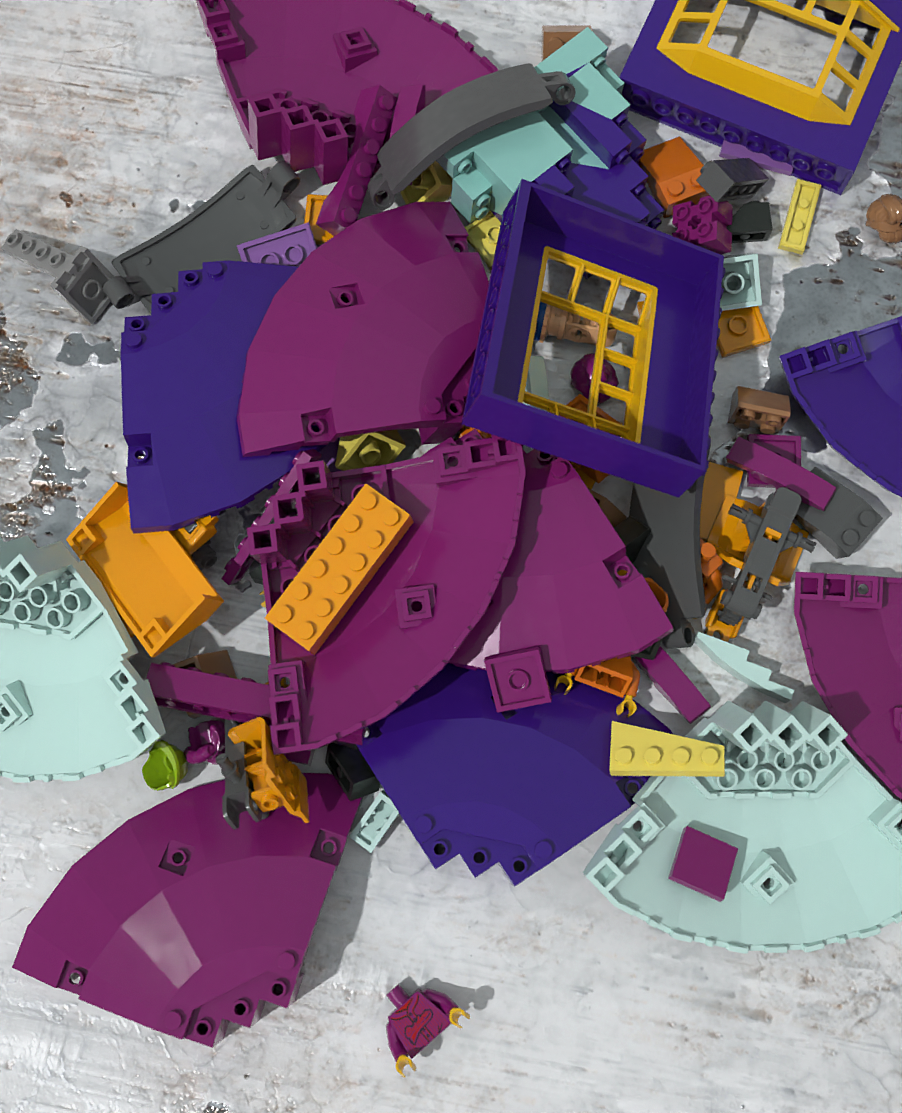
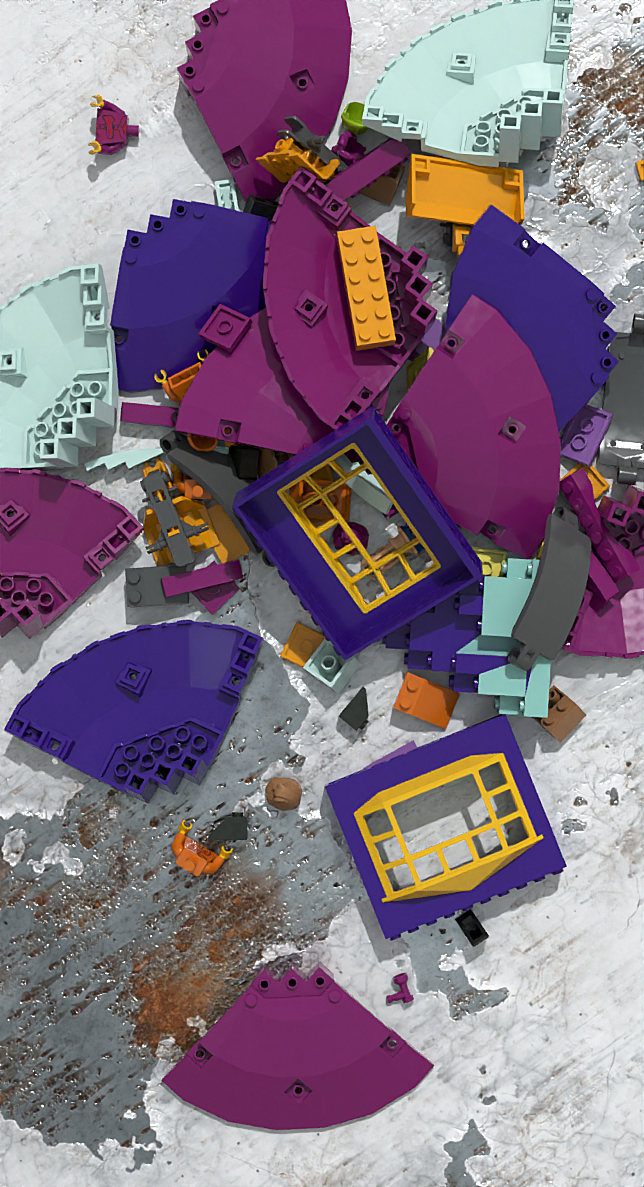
camera: 130 degrees right, 10 degrees up
magenta plate [221,449,322,585] -> none
light yellow wing [610,721,725,777] -> none
magenta tile [668,826,738,902] -> none
magenta brick [672,195,733,255] -> none
dark grey brick [696,158,769,202] -> none
medium nougat slope [728,386,791,434] -> none
light yellow tile [778,178,821,255] -> none

